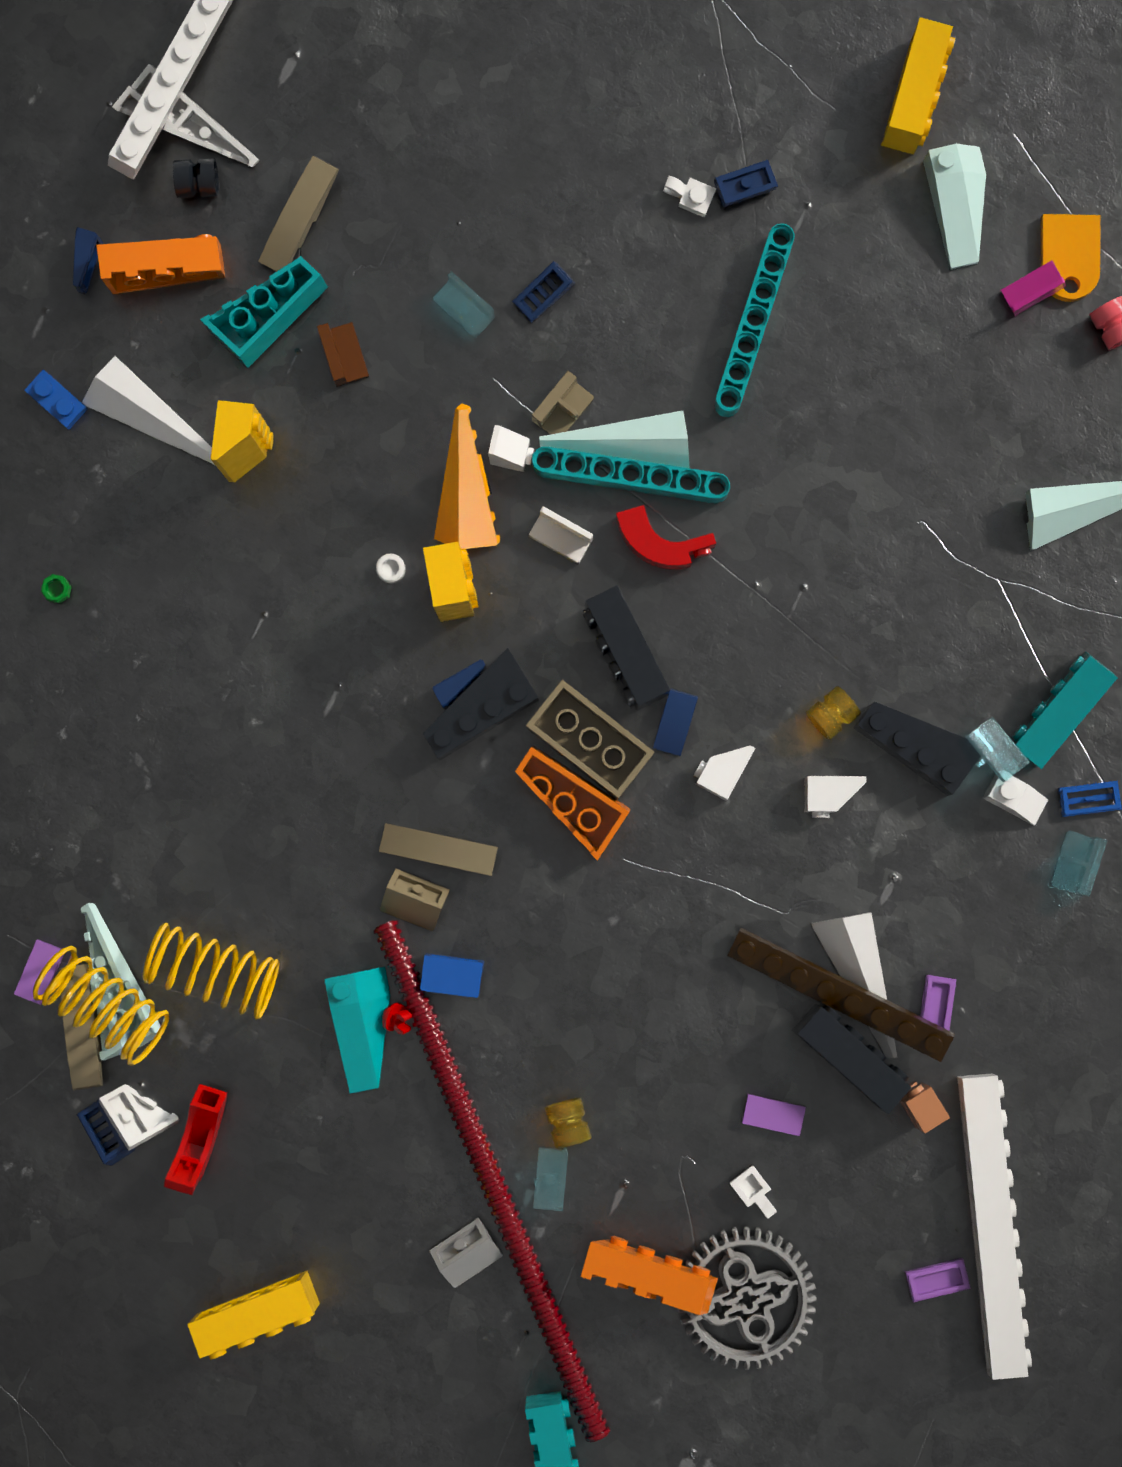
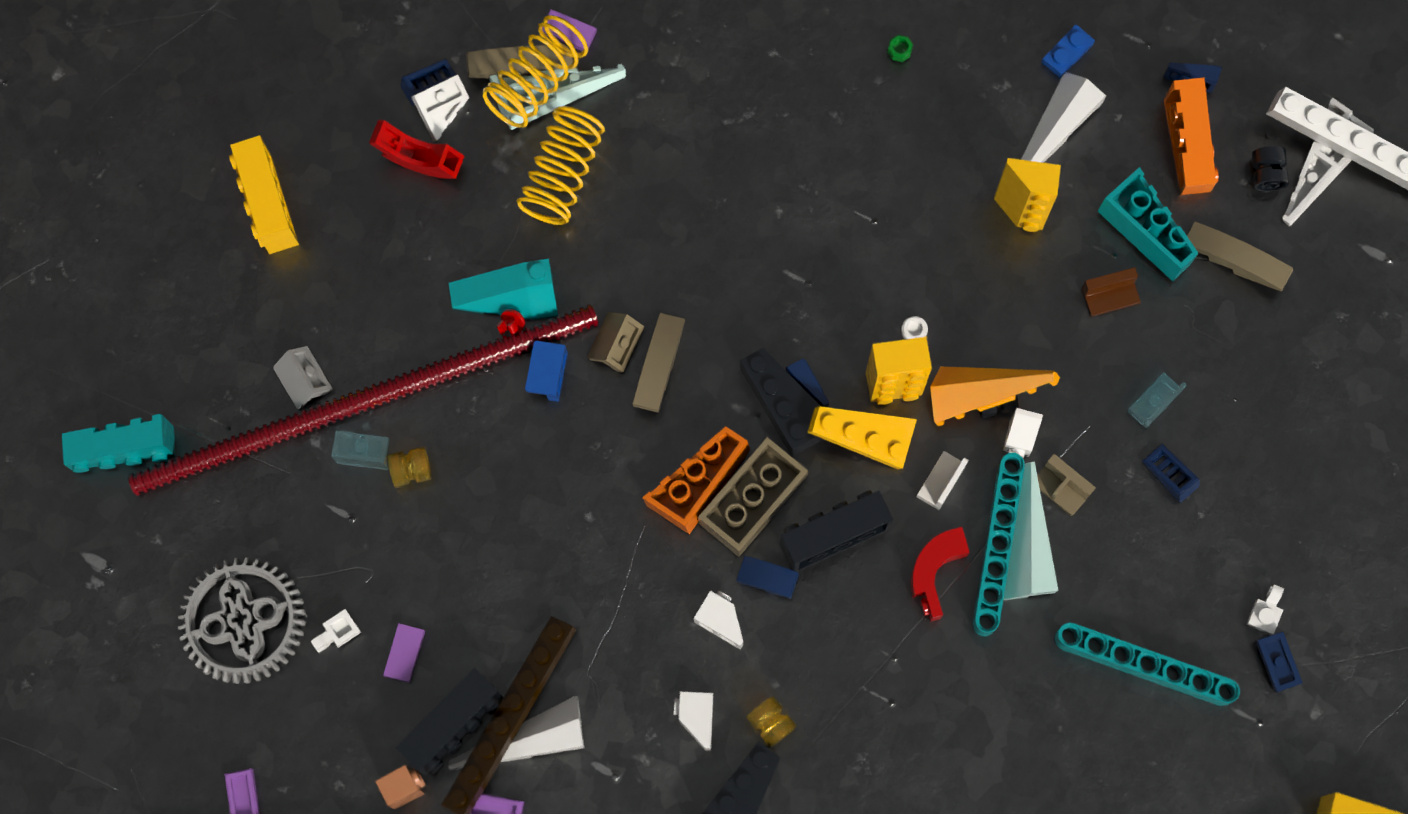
camera: 90 degrees right, 10 degrees down
orange wedge [580,1236,718,1315] -> none
none -> yellow wing [808,406,917,469]

